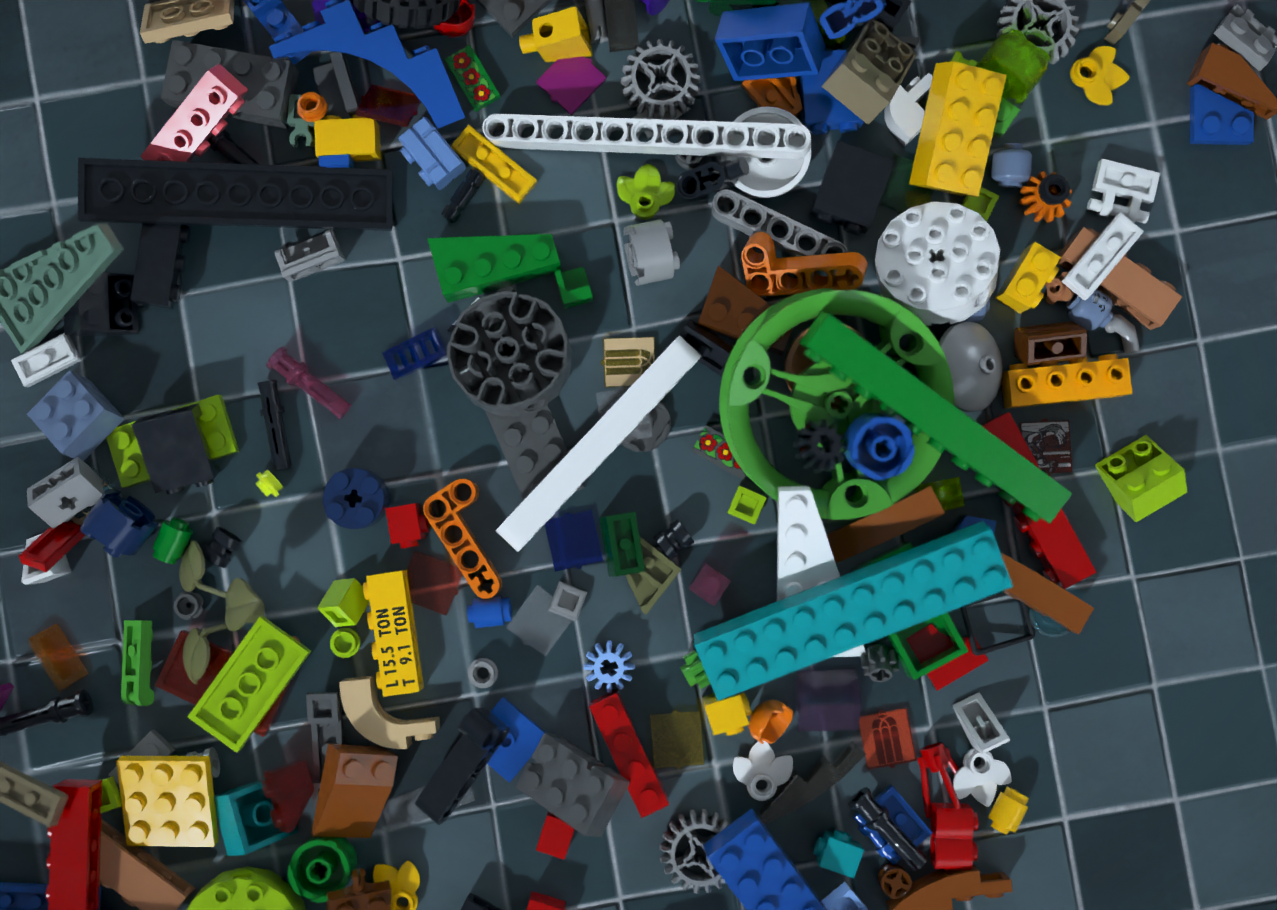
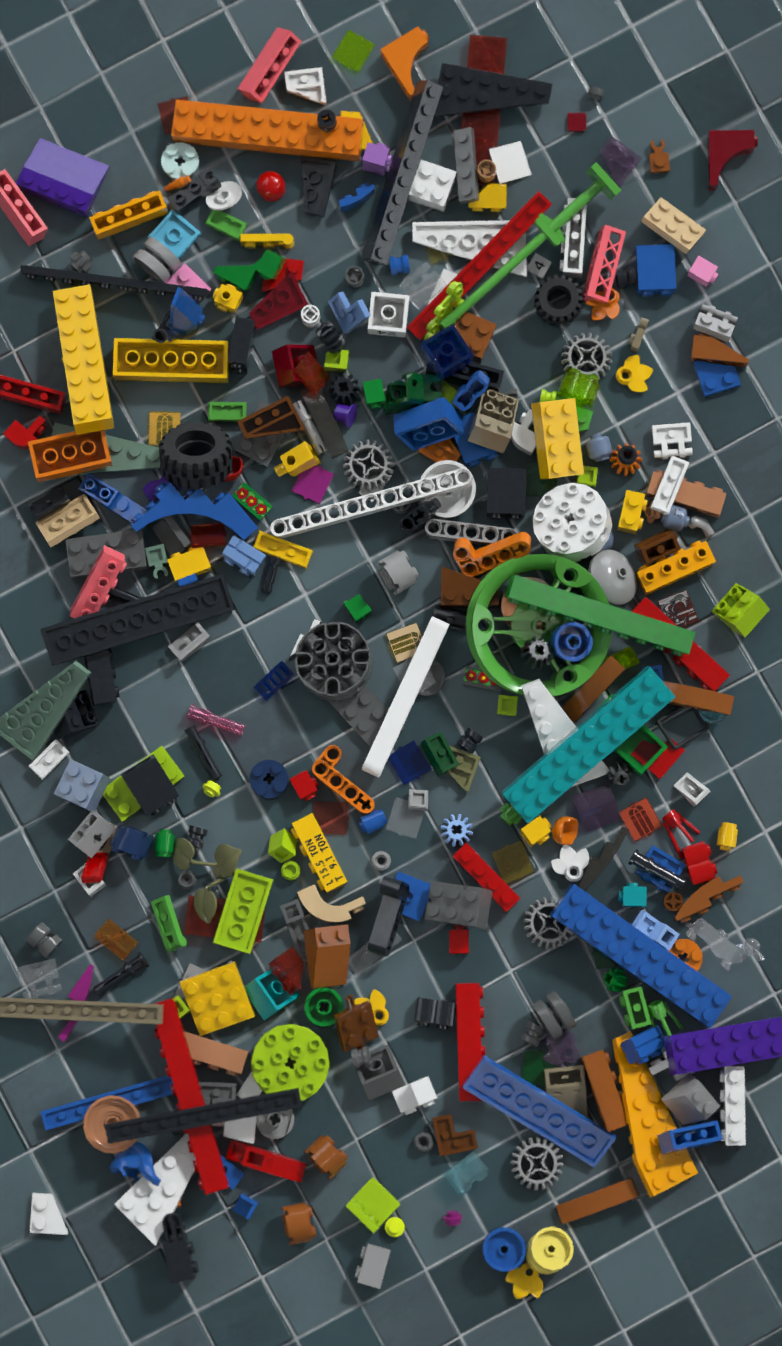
camera: 20 degrees left, 5 degrees down
orange plate [297,92,328,122] -> none
green wedge [427,234,562,303] -> none
lime plate [617,164,675,220] -> none
clear pink brick [688,563,731,606] -> none
white plate [953,748,1012,807] -> none

